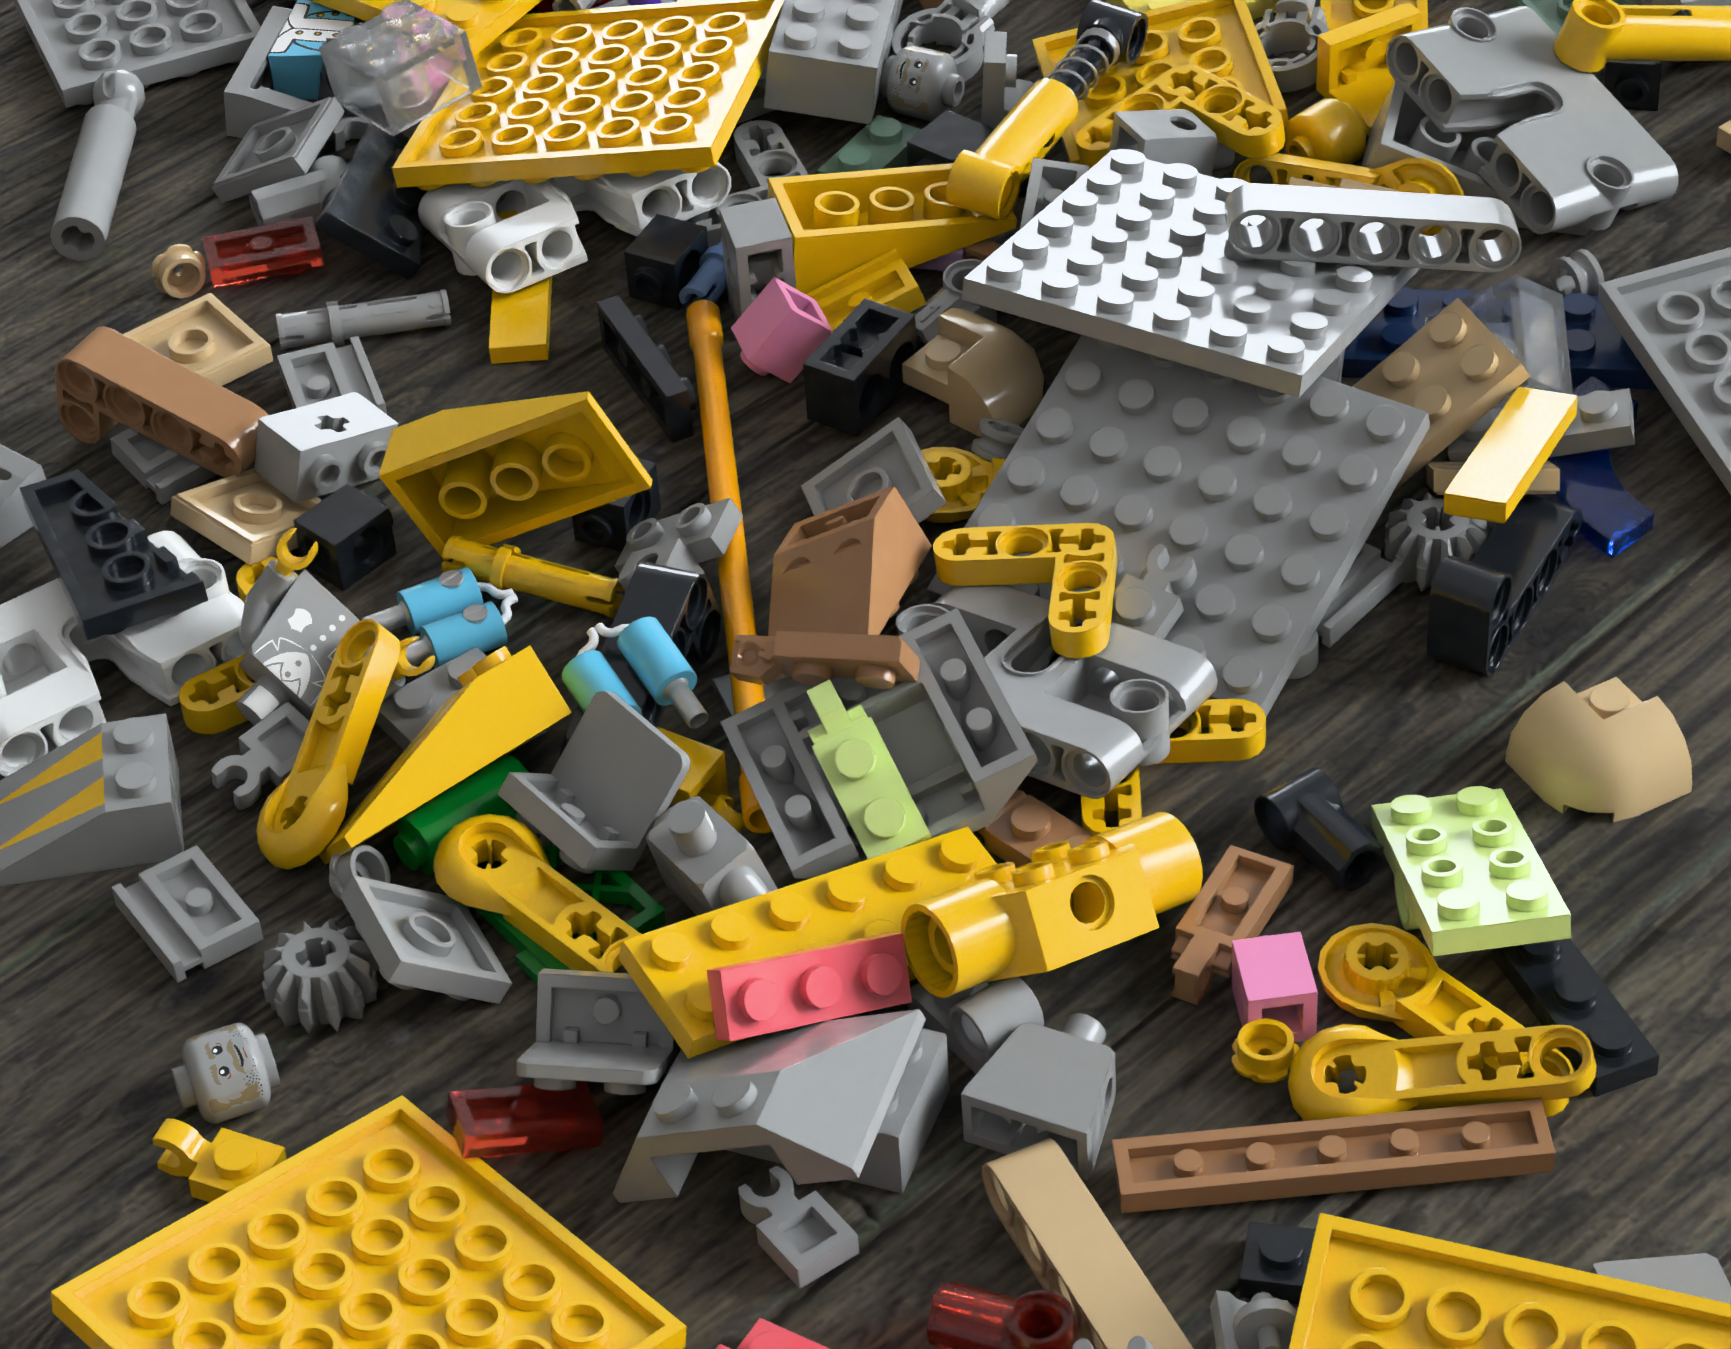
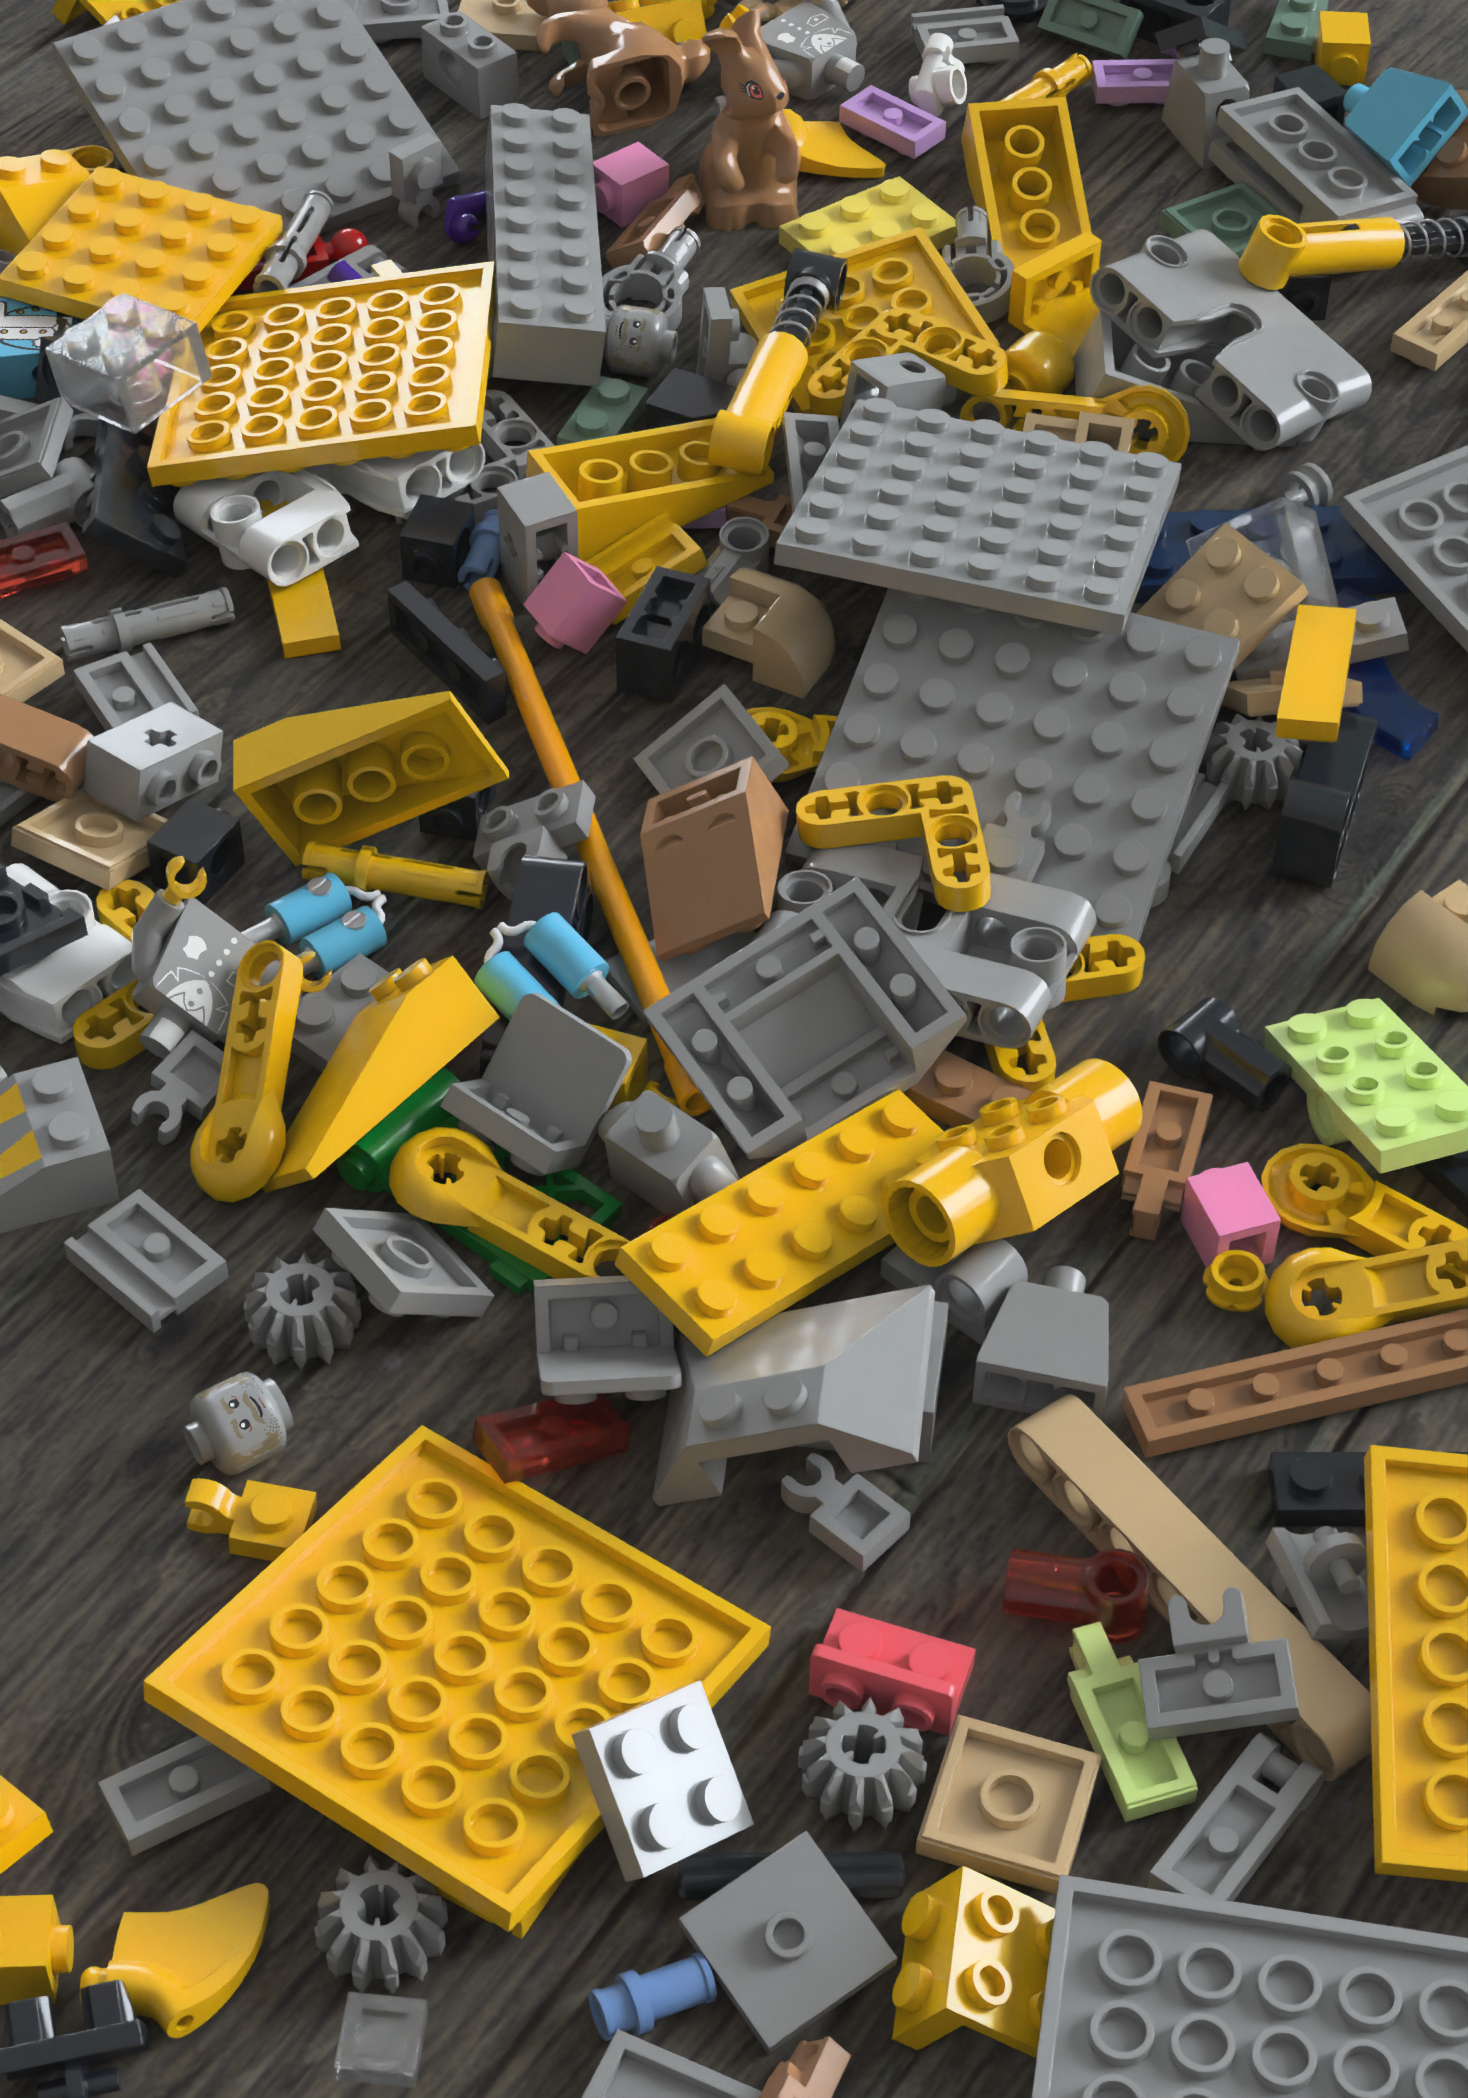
camera: 15 degrees left, 5 degrees up
light grey plate [329,845,391,900] -> none
coral plate [707,933,912,1041] -> none
medium nougat hinge [730,630,920,689] -> none
yellowish green hinge [806,679,932,859] -> none
light grey bush [971,418,1024,462] -> none
light grey beam [1224,183,1522,272] -> none

